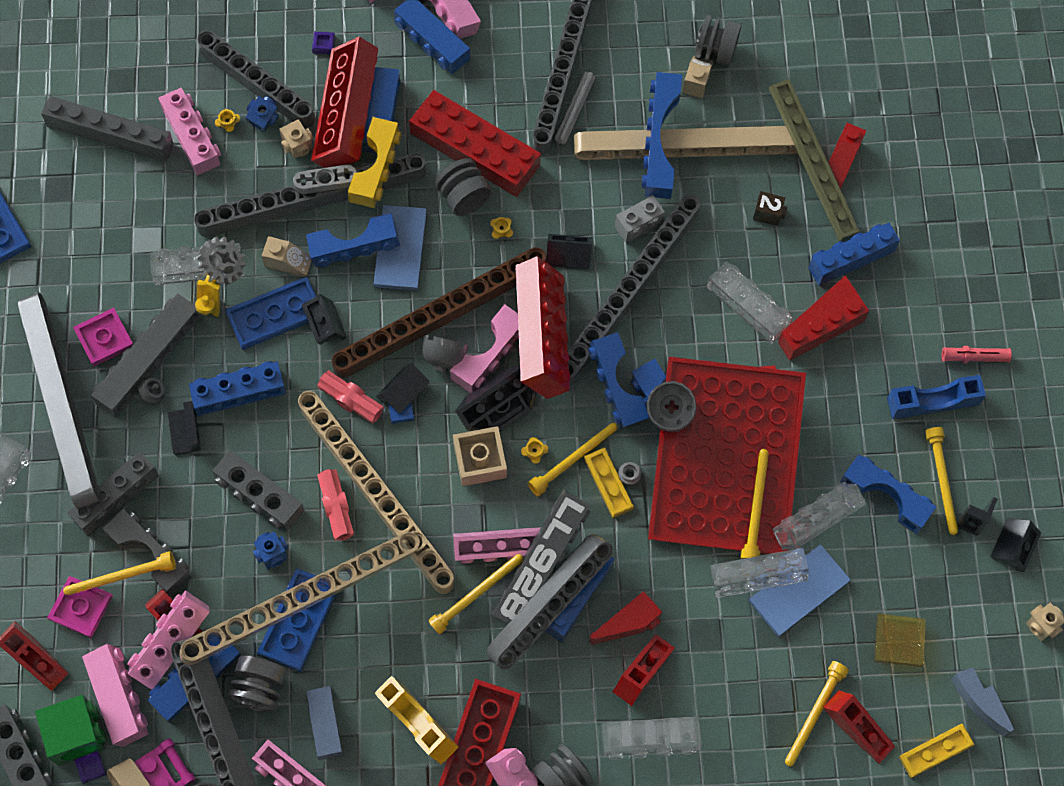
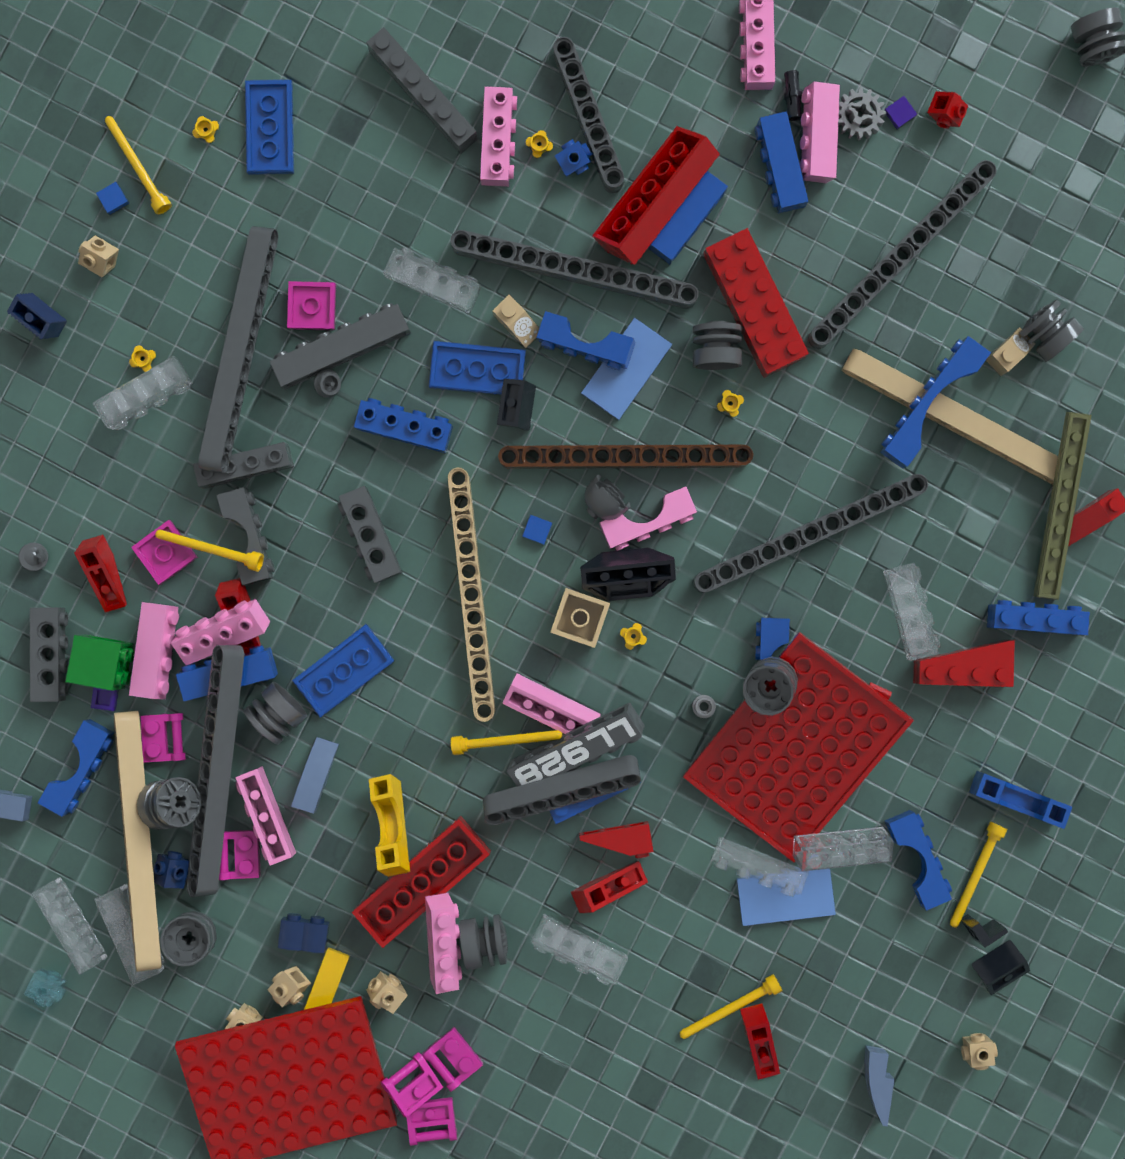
camera: 30 degrees right, 20 degrees up
black panel [168,401,201,455] -> none
tan beam [179,532,420,665] -> none
yellow hips [195,275,220,317] -> none
light grey gear [197,237,246,286] -> none
blue brick [253,531,288,570] -> none
tan brick [279,119,314,159] -> none
light grey beam [293,165,357,194] -> none
dark purple tile [312,31,335,54] -> none
coral piece [317,370,384,424] -> none
coral piece [317,469,354,541] -> none
yellow arch [348,117,402,208] -> none
black panel [376,363,430,413] -> none
red brick [516,256,571,399] -> none
yellow piece [527,423,618,497] -> none
black panel [546,234,592,269] -> none
light grey axle [554,72,595,145] -> none
yellow tile [584,448,634,518] -> none
blue arch [588,332,649,429] -> none
light grey brick [615,196,665,243] -> none
yellow piece [741,449,769,561] -> none
dark brown brick [753,191,788,226] -> none
clear yellow plate [874,613,926,667] -> none
yellow tile [899,724,975,778] -> none
coral pin [941,346,1012,364] -> none

